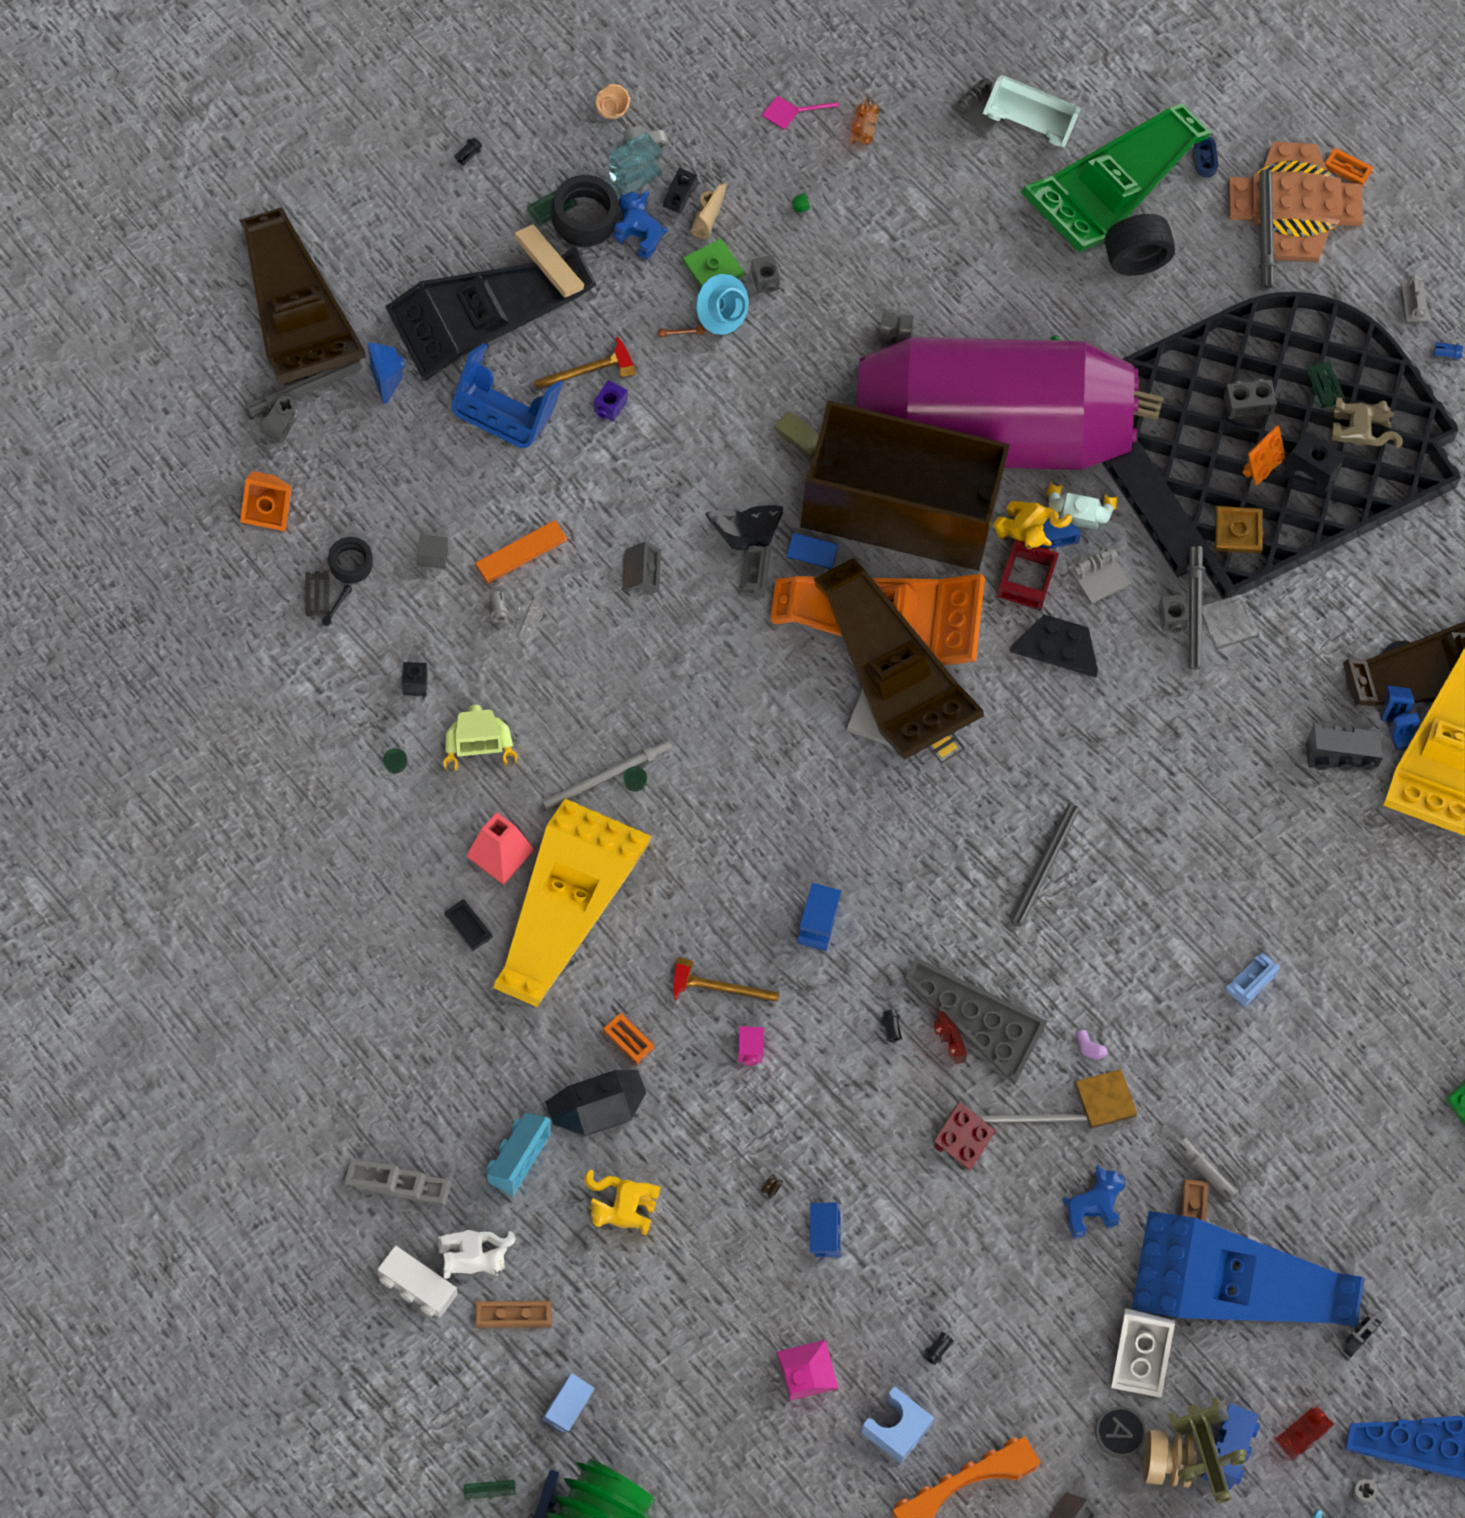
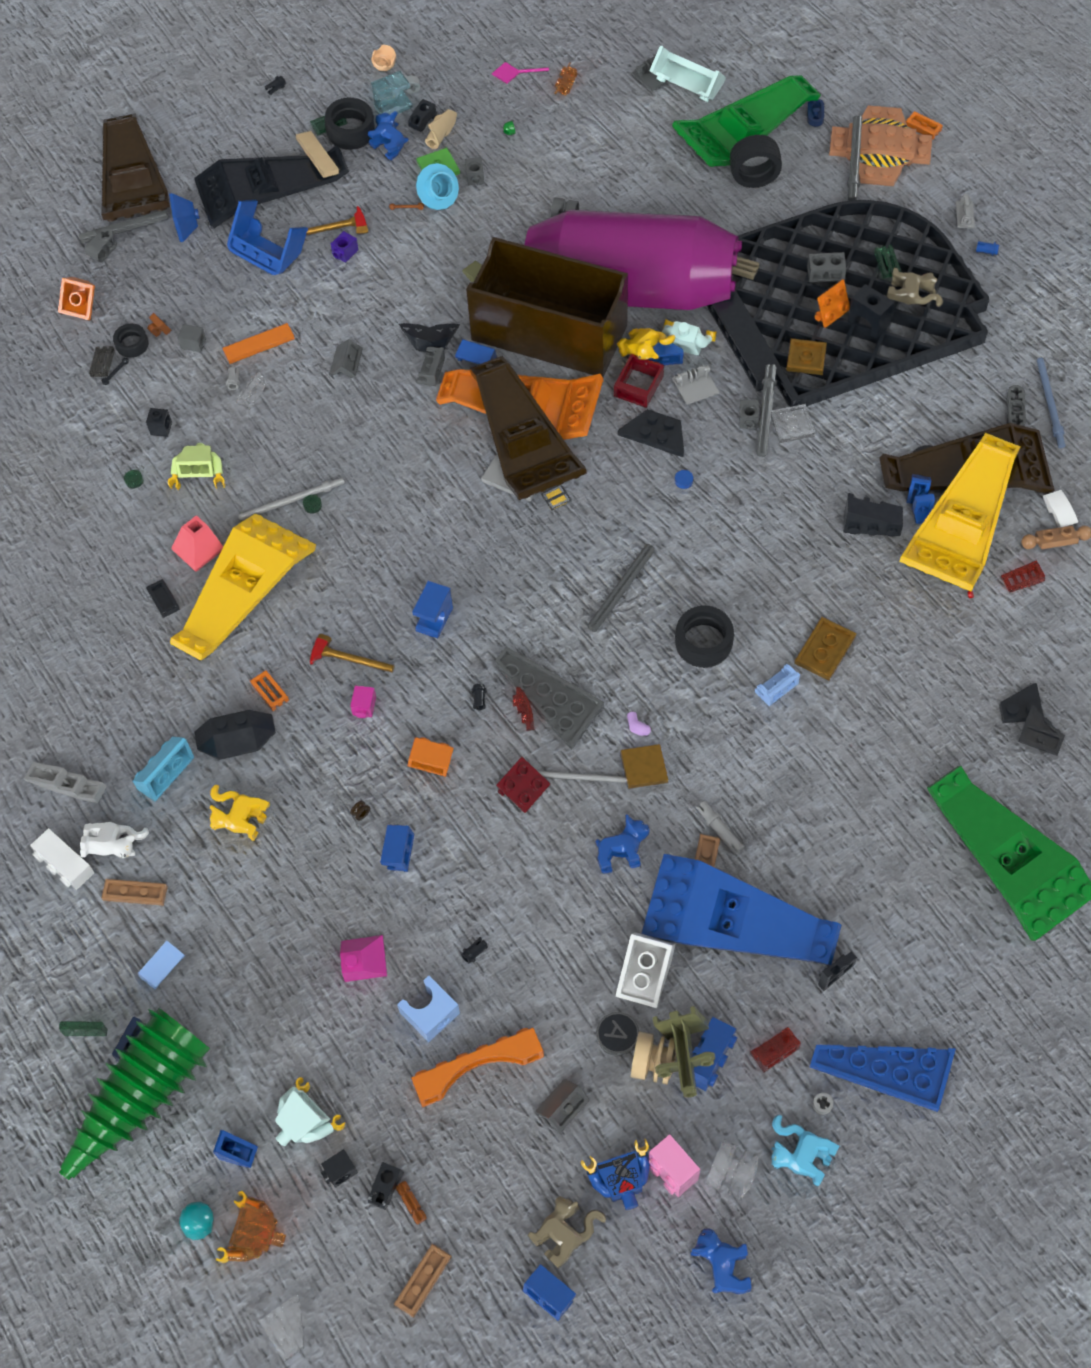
camera: 15 degrees right, 5 degrees down
none -> dark orange tile [147,313,172,337]
none -> orange brick [407,737,454,777]
none -> blue tile [675,470,693,489]
none -> black tyre [675,605,734,668]
none -> pearl gold tile [794,617,857,681]

